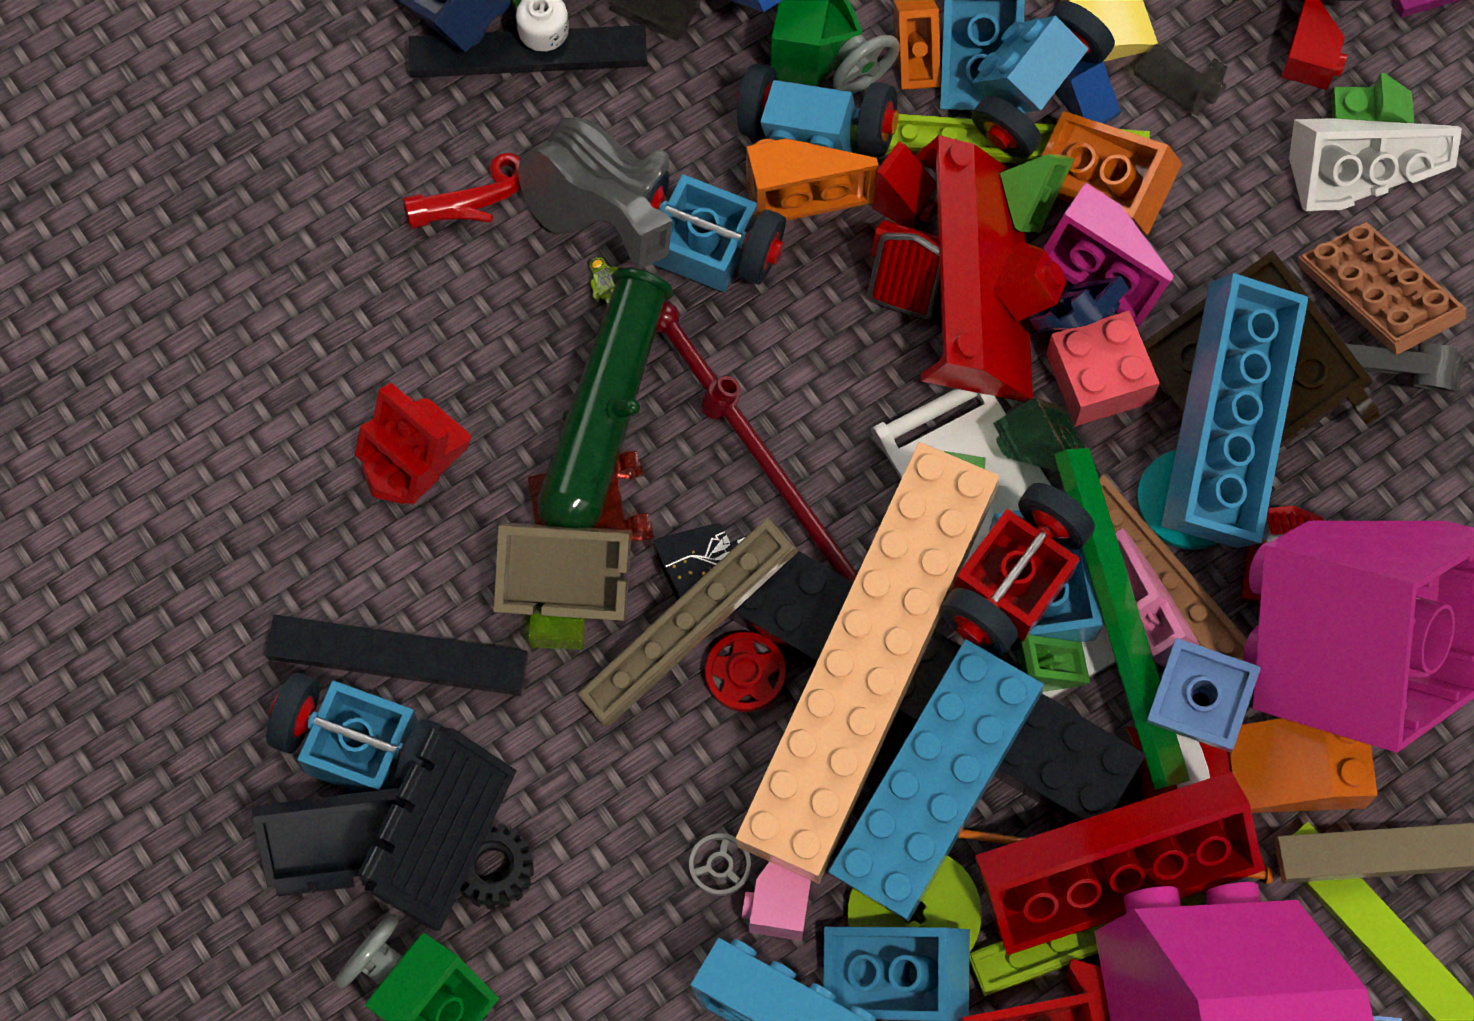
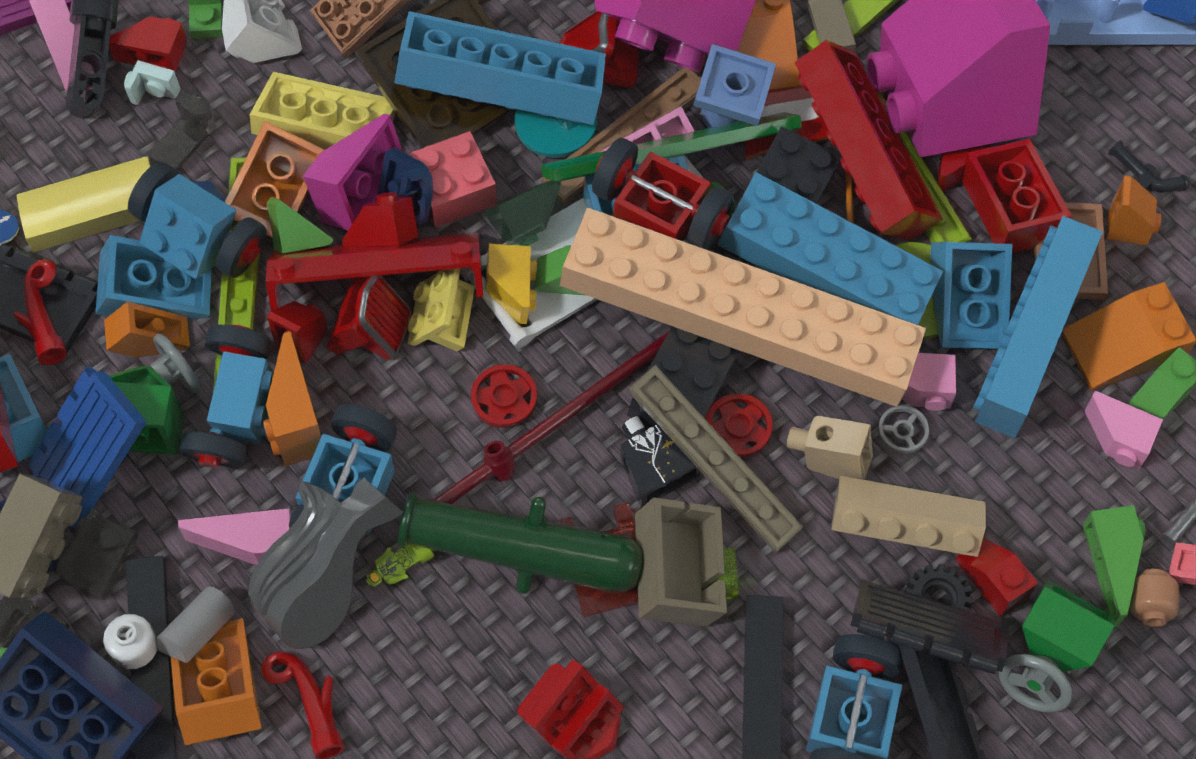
camera: 95 degrees left, 5 degrees down
none -> light aqua bracket [124,60,181,105]
none -> light grey brick [156,586,235,663]
none -> orange slope [171,618,262,745]
none -> bright pink slope [178,508,292,565]
none -> light yellow slope [250,72,395,150]
none -> light yellow bracket [408,268,475,352]
none -> red wheel [471,364,537,428]
none -> yellow slope [486,244,537,324]
none -> tan torso [787,416,873,480]
none -> tan brick [831,476,986,557]
none -> red slope [955,538,1038,617]

